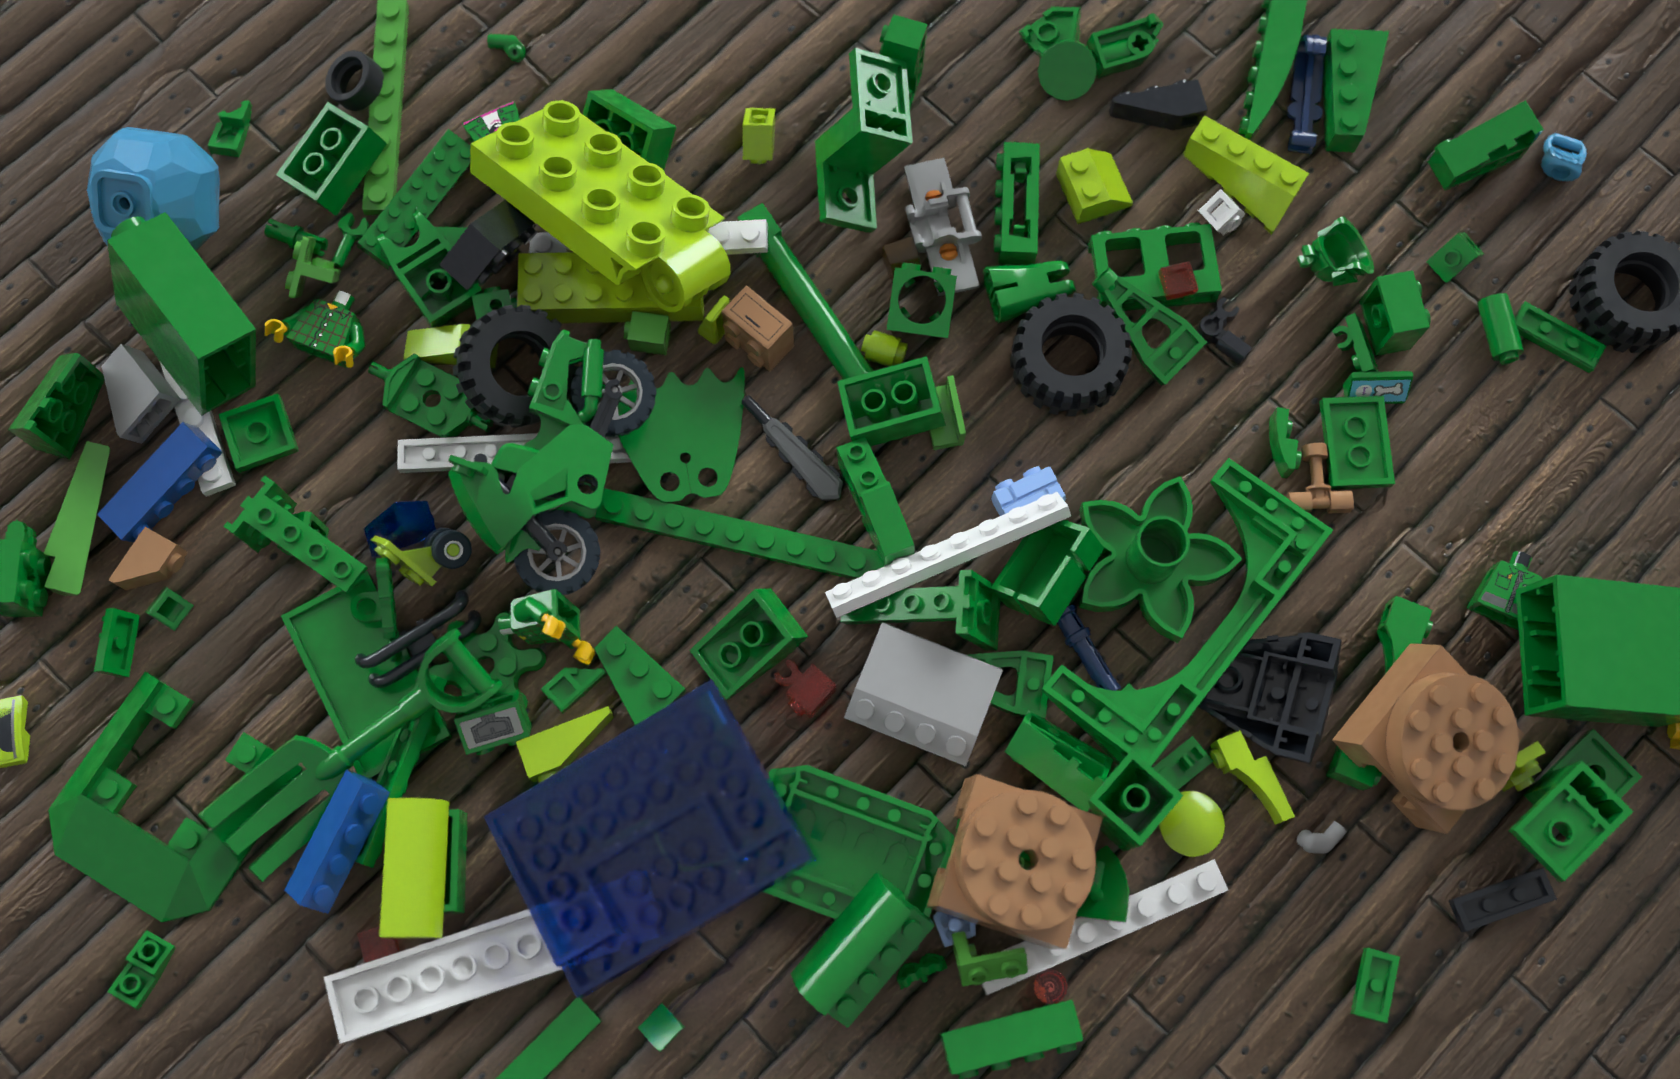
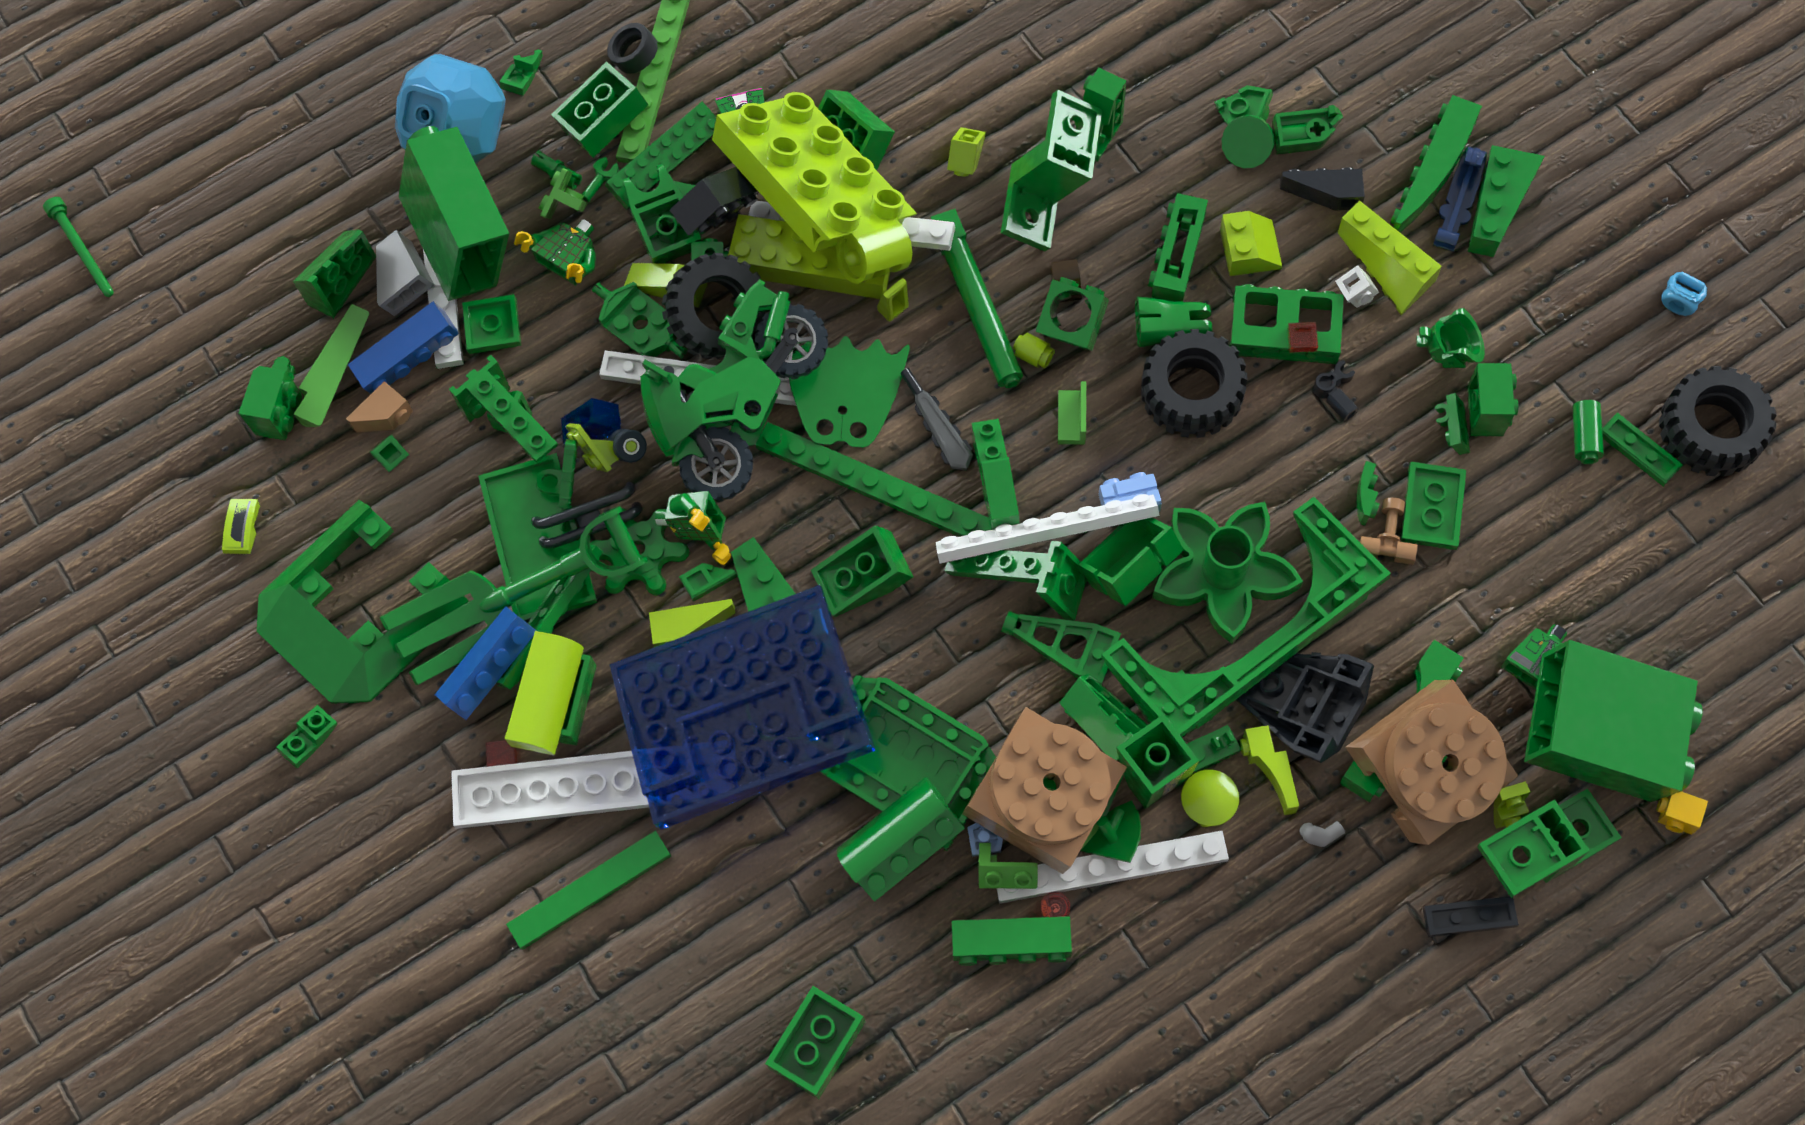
camera: 20 degrees right, 5 degrees down
green plate [94,608,140,678] -> none
brick [454,691,532,755] -> none
green arm [487,34,526,62] -> none
bright green brick [624,311,671,355] -> none
green slope [638,1003,685,1052] -> none
medium nougat brick [721,285,794,372] -> none
clear red brick [774,660,837,718] -> none
green slope [837,356,946,447] -> none
light grey slope [844,622,1003,766] -> none
green piece [897,953,948,990] -> none
light grey piece [904,158,982,296] -> none
dark blue pin [1057,604,1121,691] -> none
green plate [1092,268,1207,386] -> none
slope [1343,371,1413,404] -> none
green plate [1350,947,1400,1023] -> none
green bracket [1427,232,1484,283] -> none
green wedge [1428,100,1544,191] -> none

